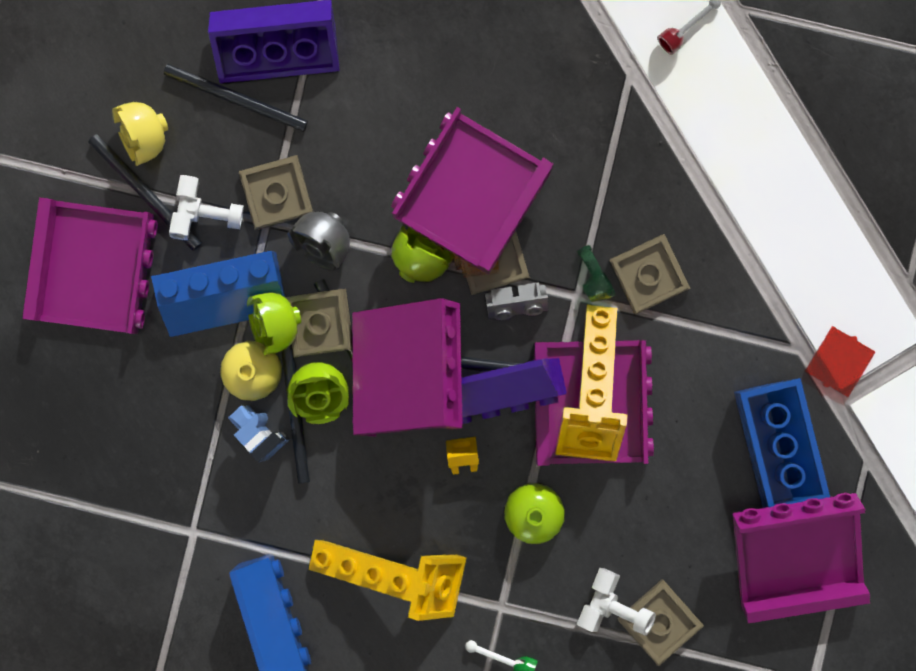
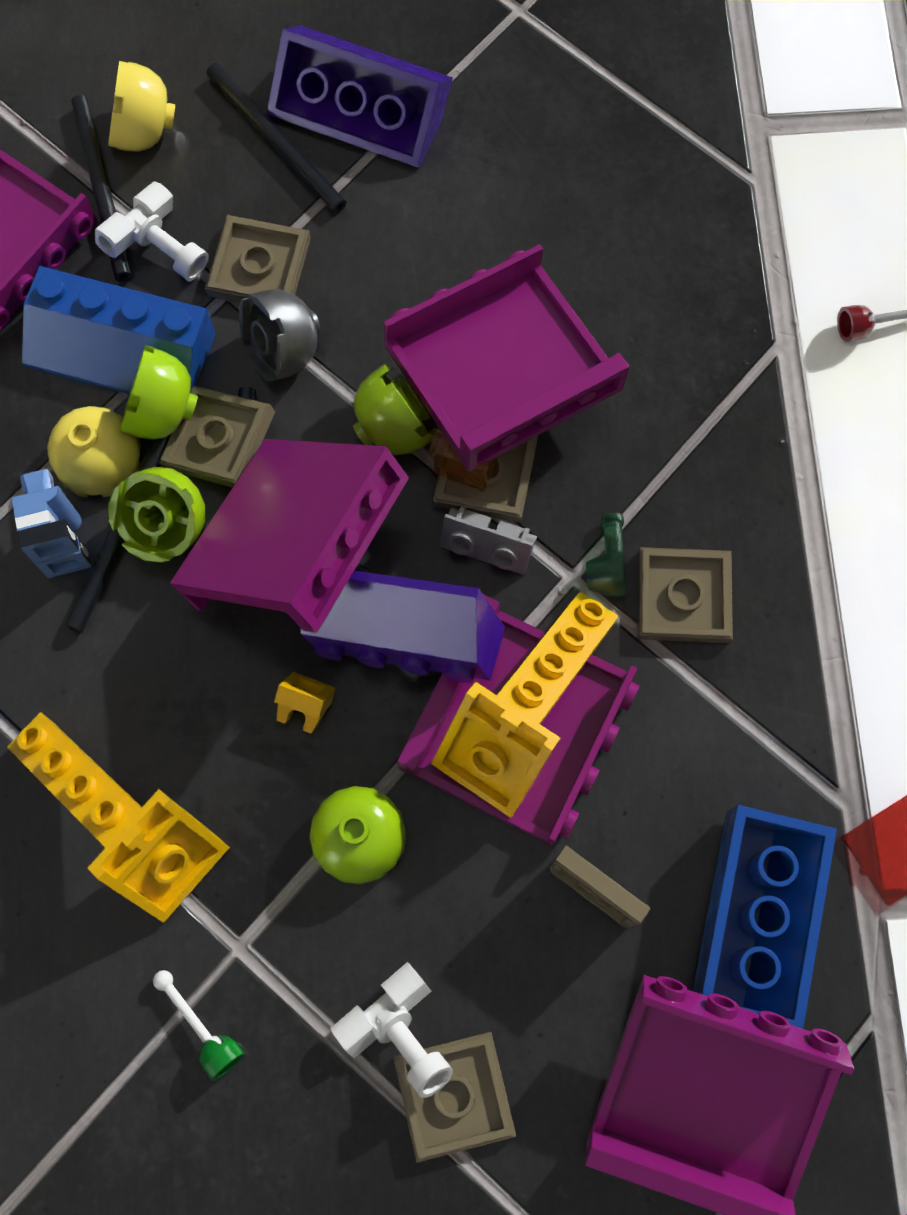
camera: 30 degrees right, 15 degrees down
none -> dark tan tile [549,845,651,928]

